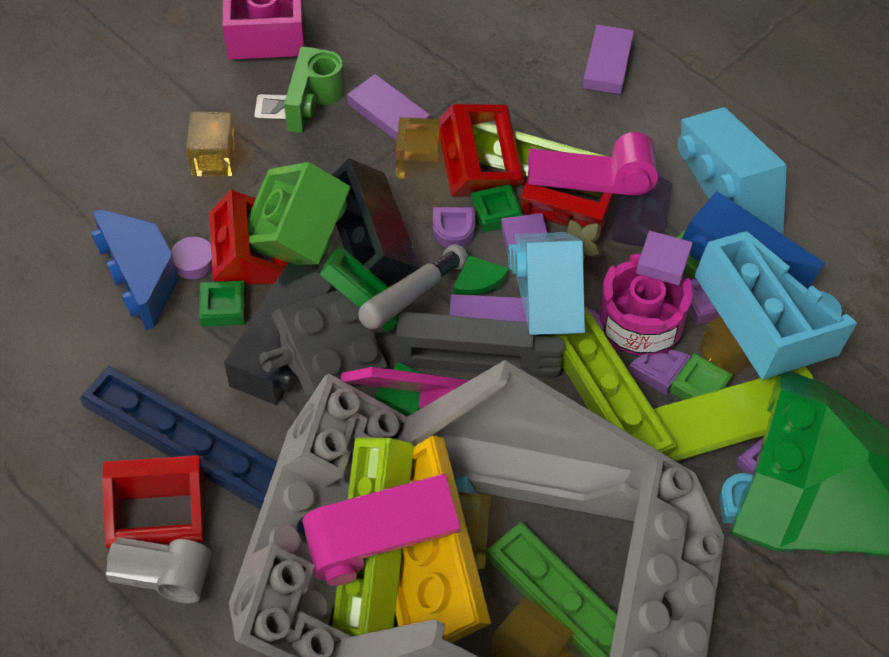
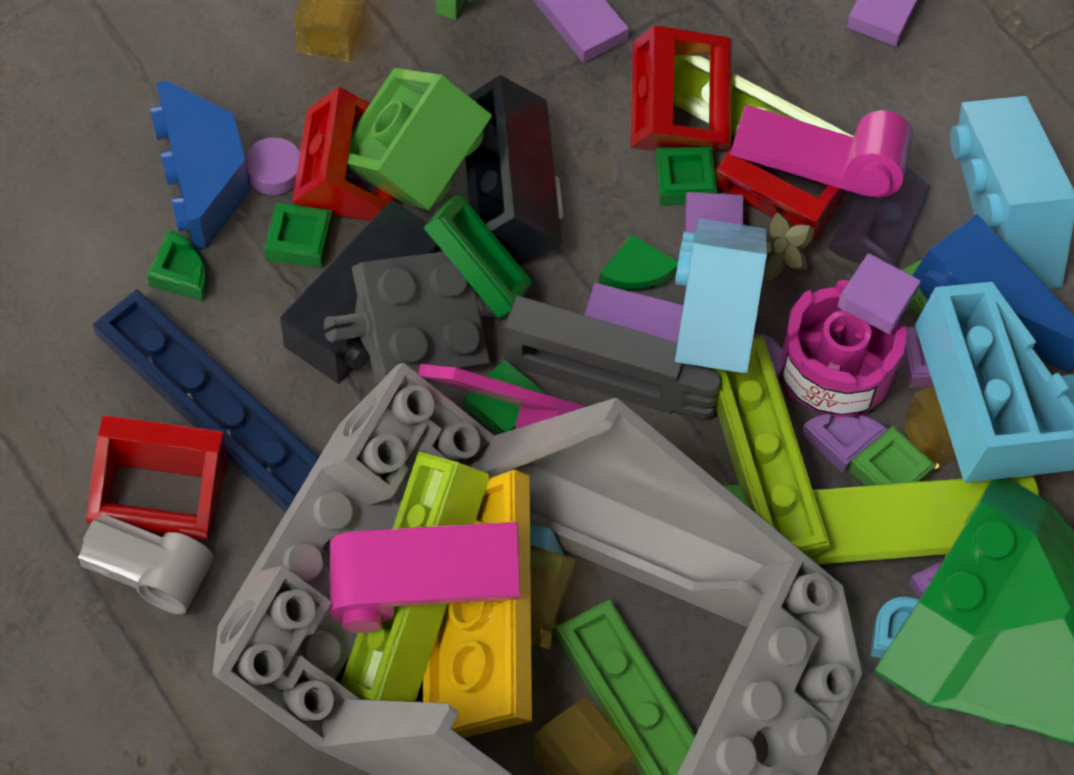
camera: 10 degrees right, 5 degrees up
light grey piece [358,244,468,329] -> none
clear yellow panel [395,117,440,179] -> none
medium lavender tile [433,207,475,248] -> none
none -> green tile [147,229,207,301]

